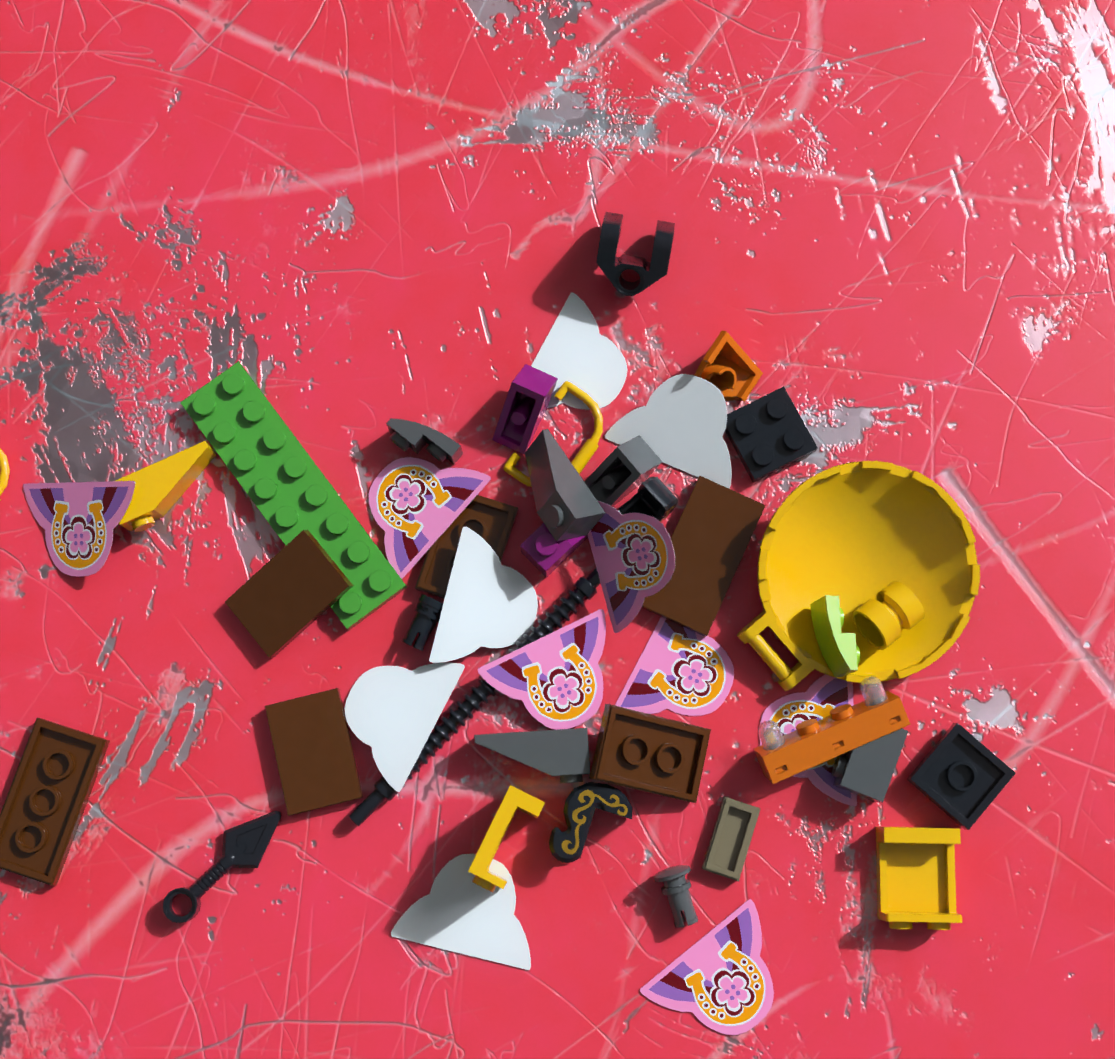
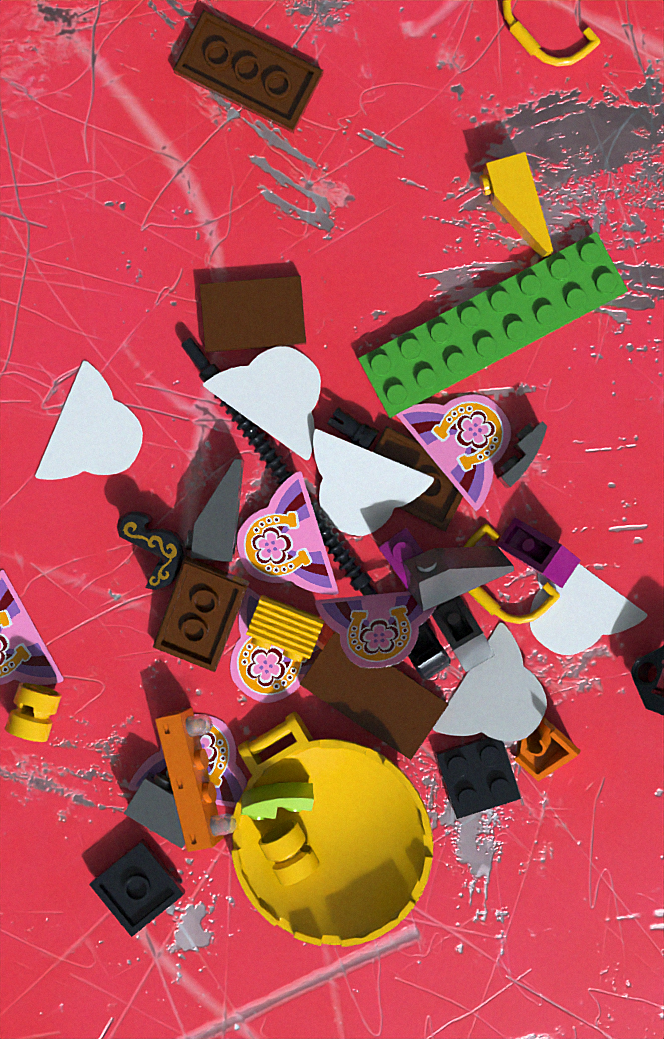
camera: 100 degrees right, 10 degrees up
sticker [23,481,135,577] -> none
black piece [163,811,282,923] -> none
reddish brown tile [225,530,353,658] -> none
yellow panel [468,785,545,892] -> none
dark grey pin [653,865,699,928] -> none
dark tan tile [701,796,761,881] -> none
yellow panel [876,826,962,930] -> none
none -> yellow wheel [5,682,62,742]
none -> yellow brick [246,595,324,662]

